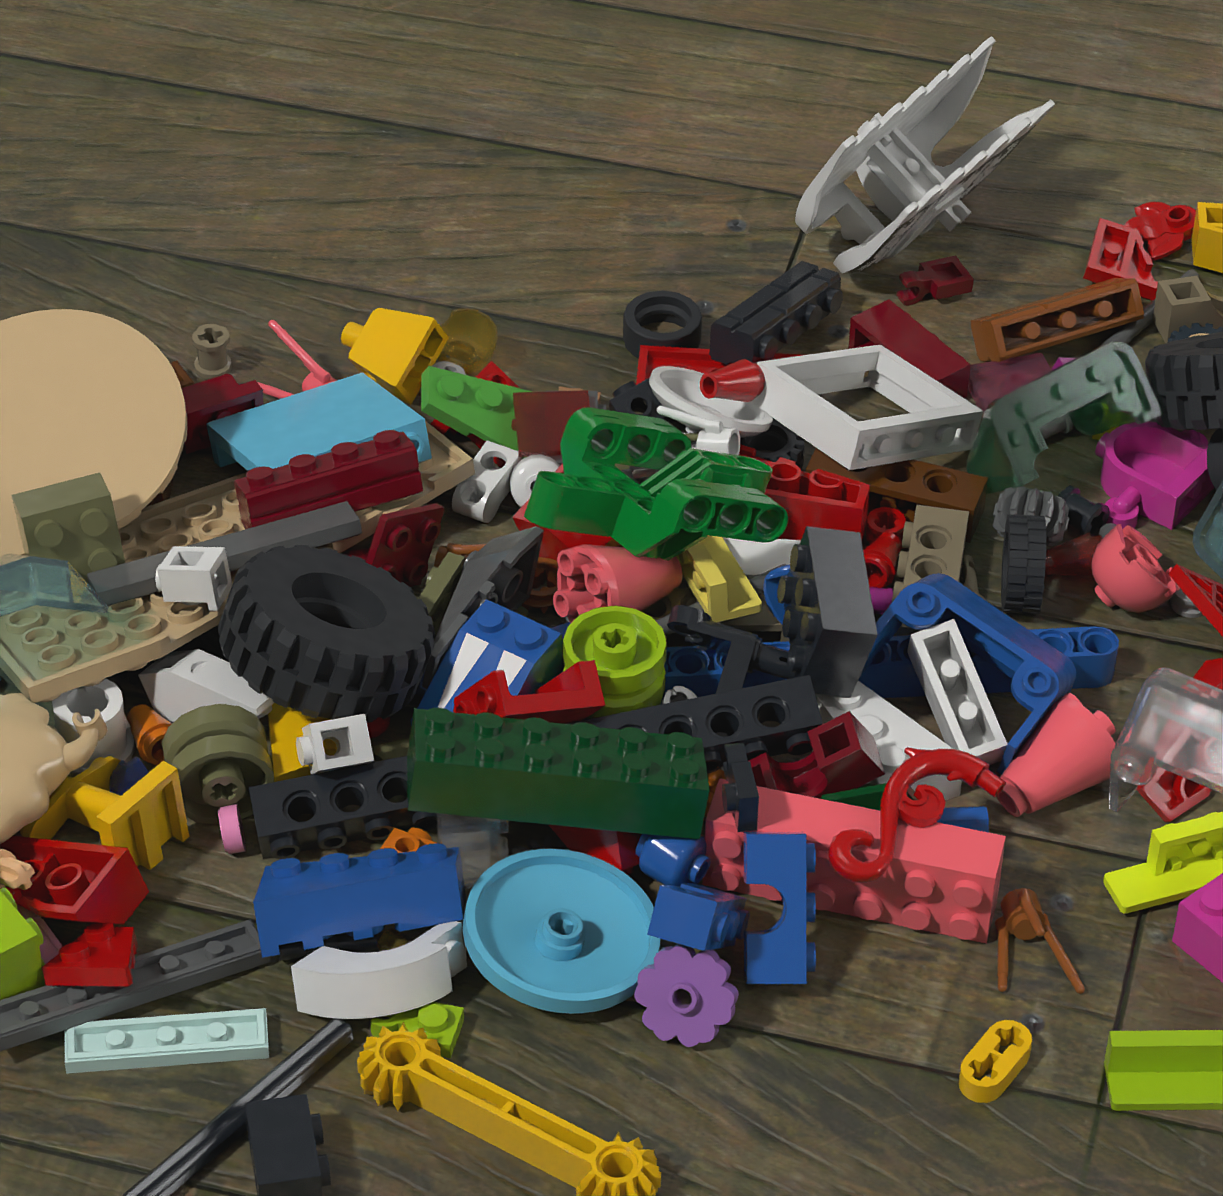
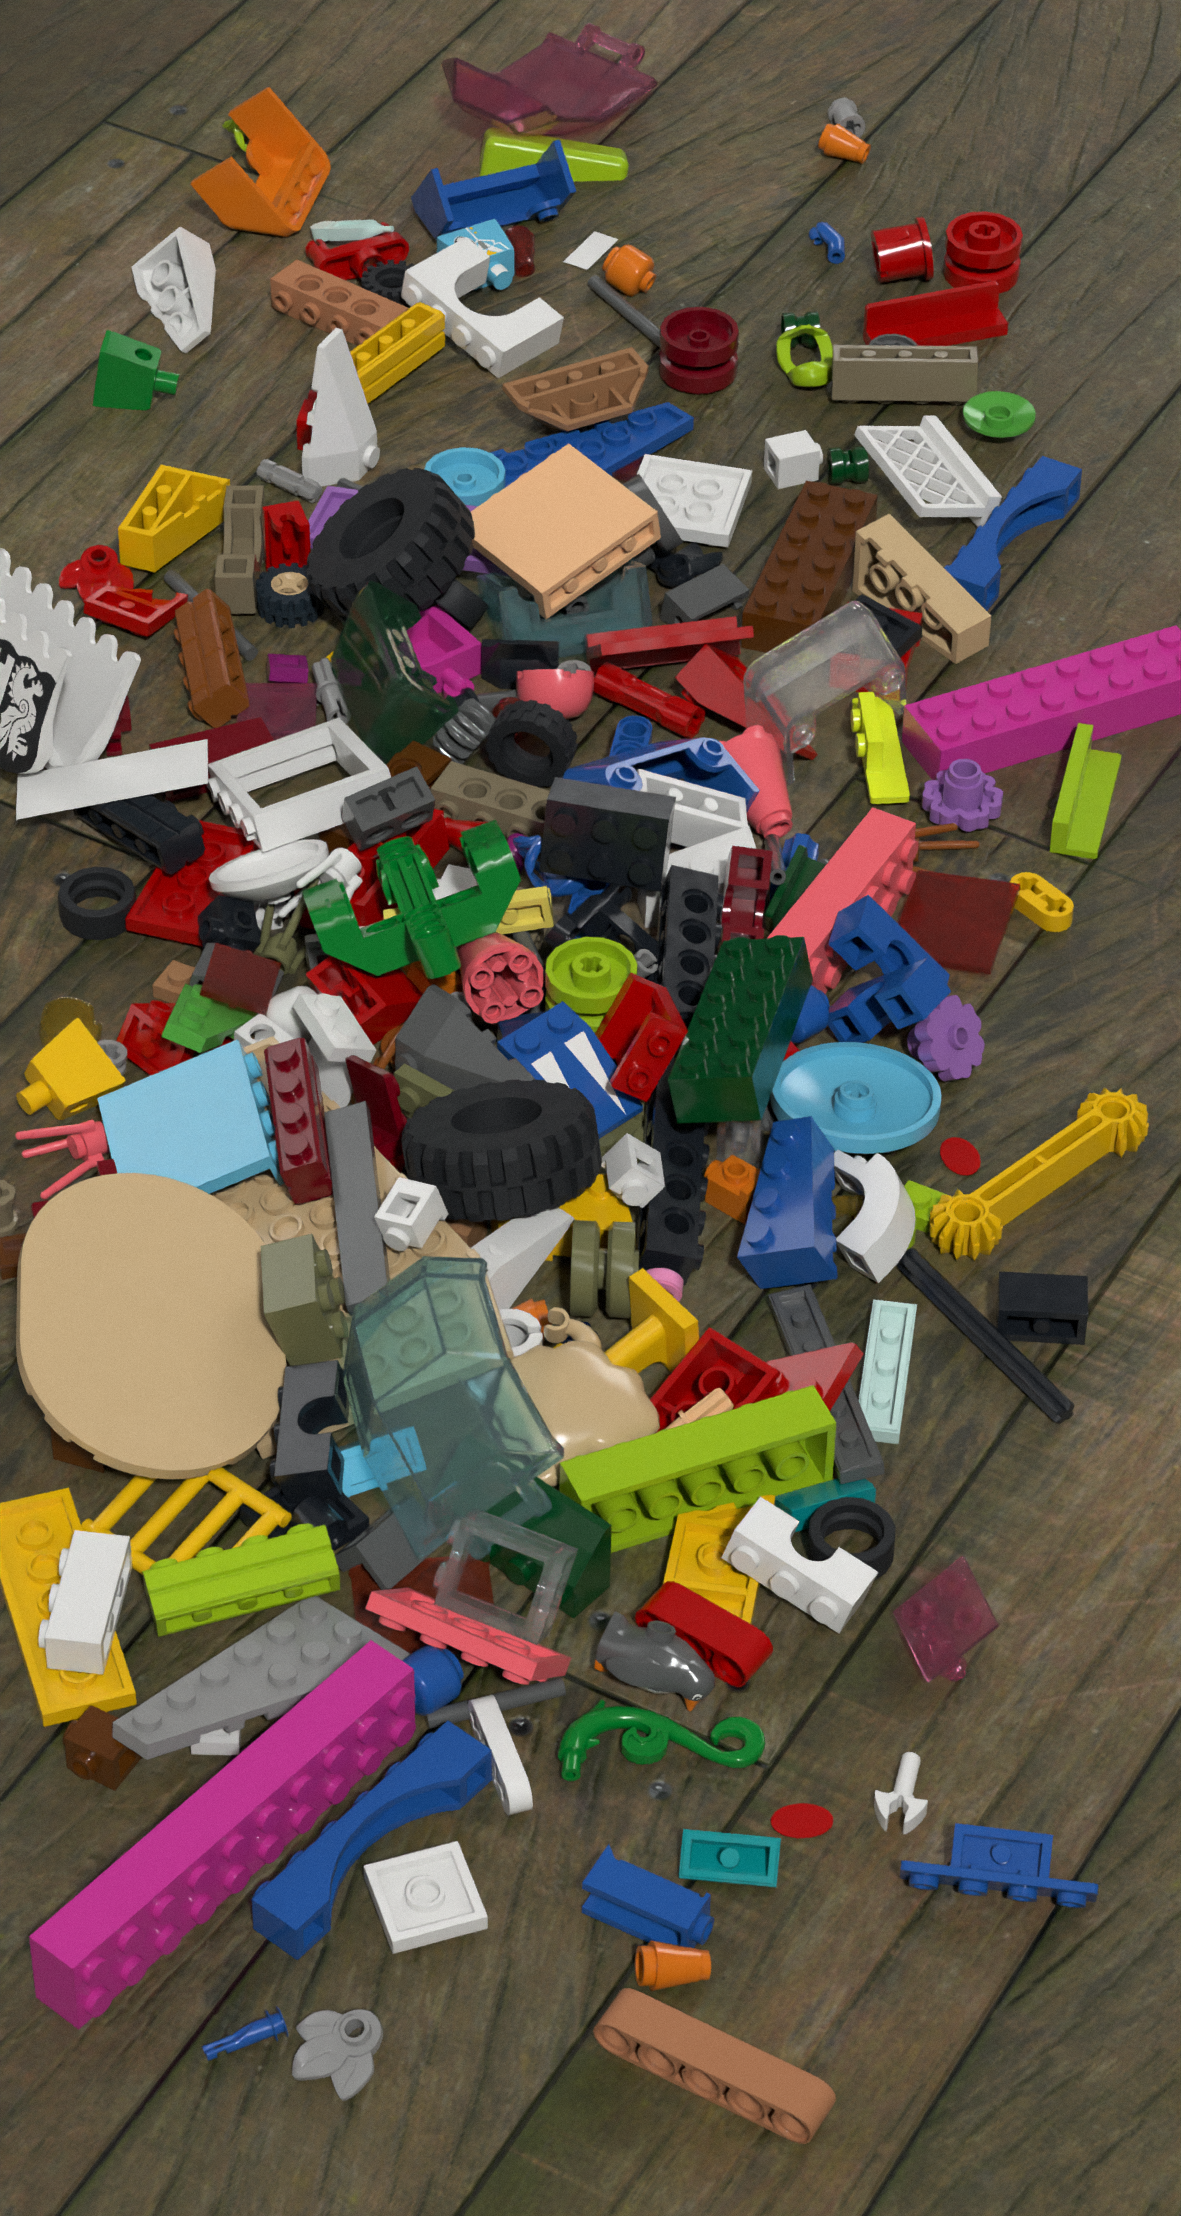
camera: 75 degrees left, 0 degrees up
red cone [700,359,765,402] -> none
black plate [722,743,759,832] -> none
red plant [828,747,1006,883] -> none
none -> white sticker [16,739,208,820]
none -> white bracket [293,993,377,1108]
none -> dark grey brick [342,766,435,851]
none -> black slope [481,639,559,690]
none -> red axle [593,662,705,739]
none -> dark grey piece [764,834,786,885]
none -> clear red piece [898,870,1021,974]
none -> medium lavender plant [922,759,1003,832]
none -> red sticker [940,1137,981,1176]

